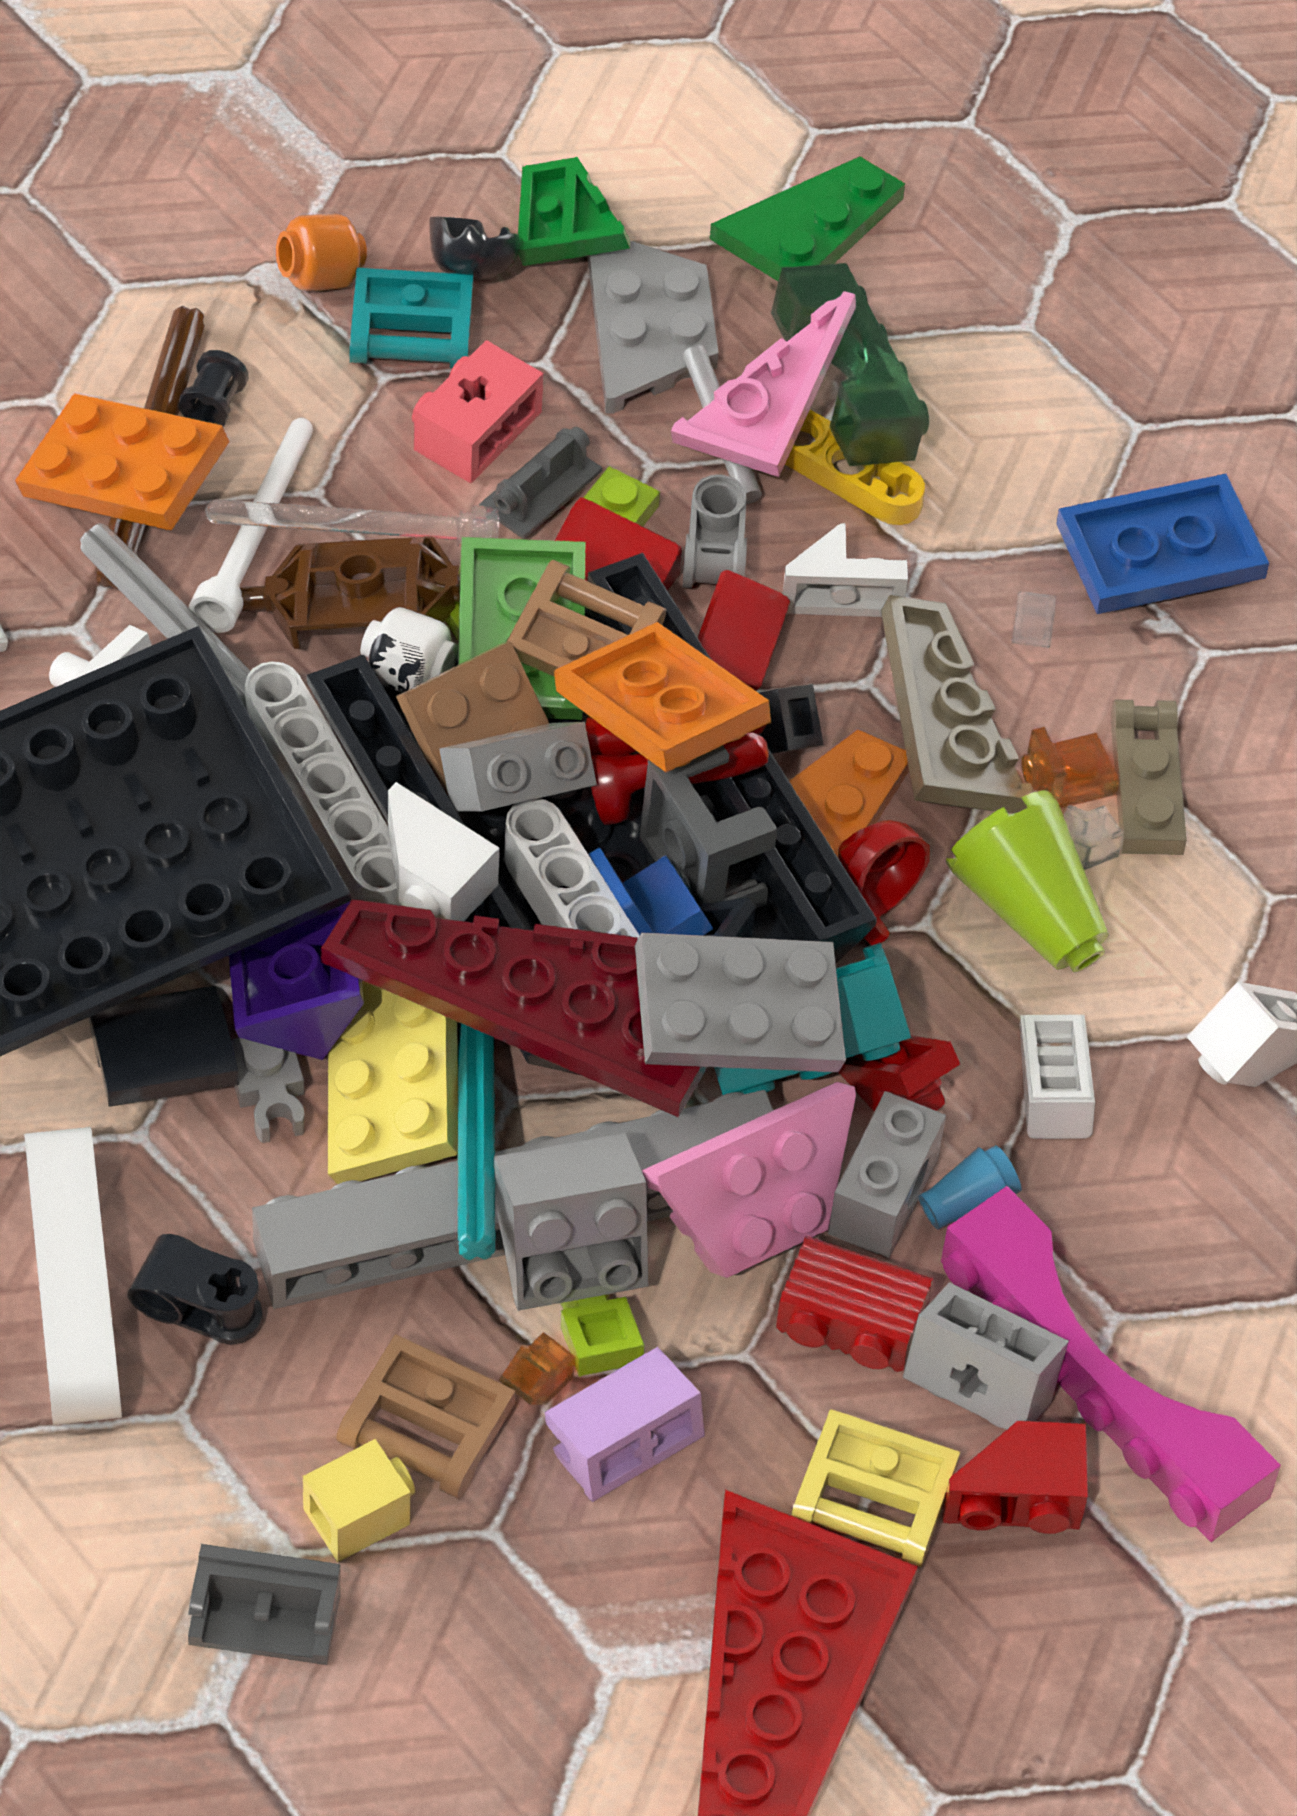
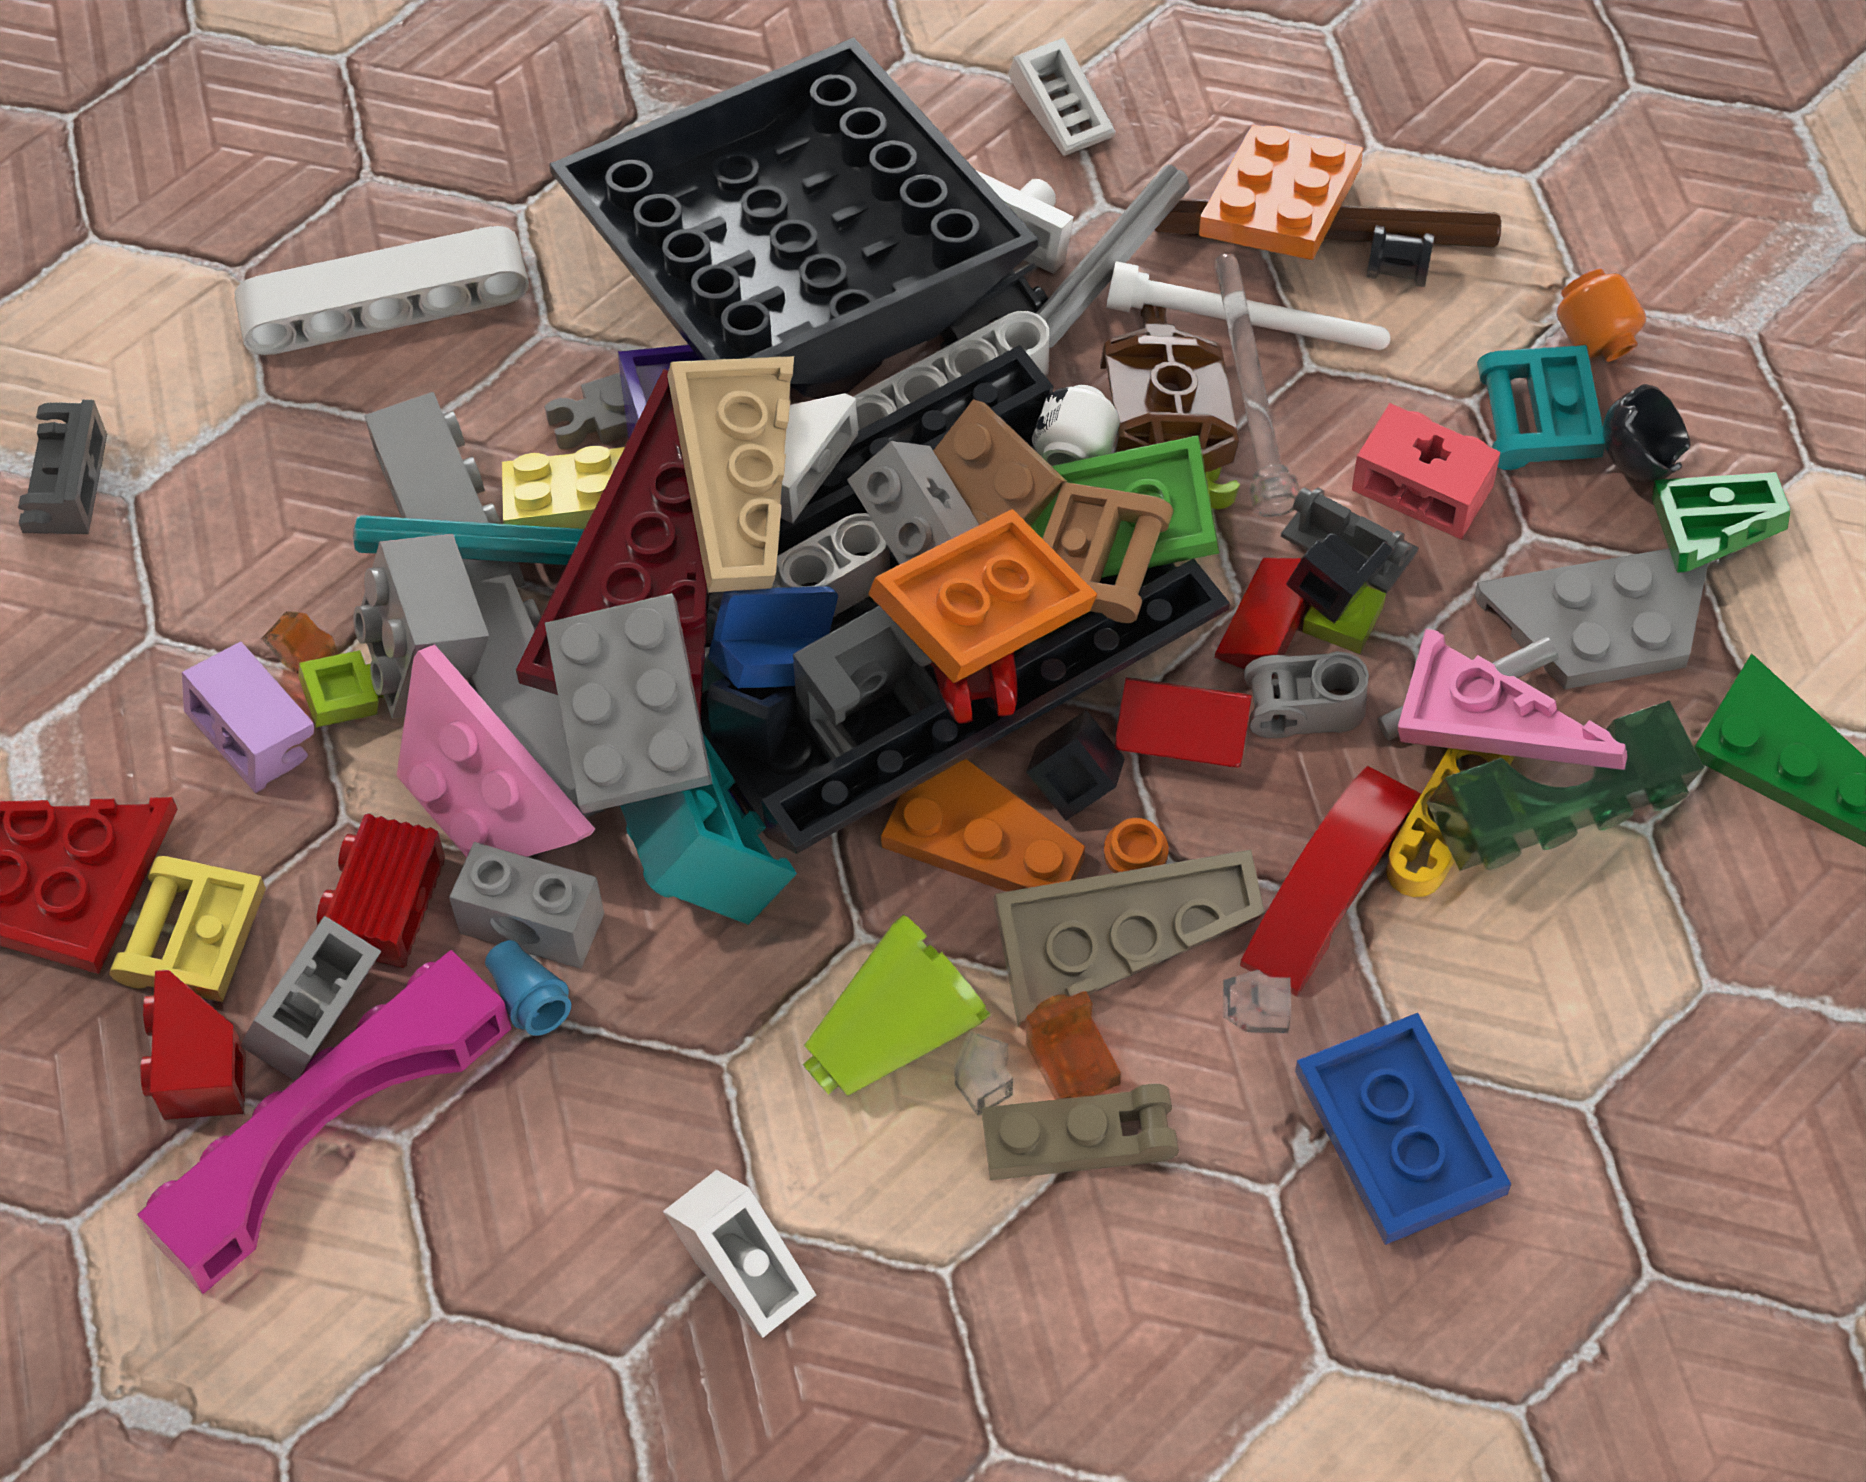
camera: 90 degrees right, 5 degrees up
black slope [88,986,239,1107] -> none
black piece [127,1234,263,1345] -> none
light yellow brick [303,1439,415,1562] -> none
medium nougat plate [336,1334,516,1499] -> none
white slope [782,523,908,617] -> none
red piece [838,820,930,946] -> none
red slope [839,1035,961,1112] -> none
white slope [1020,1015,1095,1139] -> none
none -> tan wing [667,356,794,593]
none -> orange plate [1104,818,1169,873]
none -> red slope [1240,765,1422,997]
none -> black panel [1285,533,1394,624]

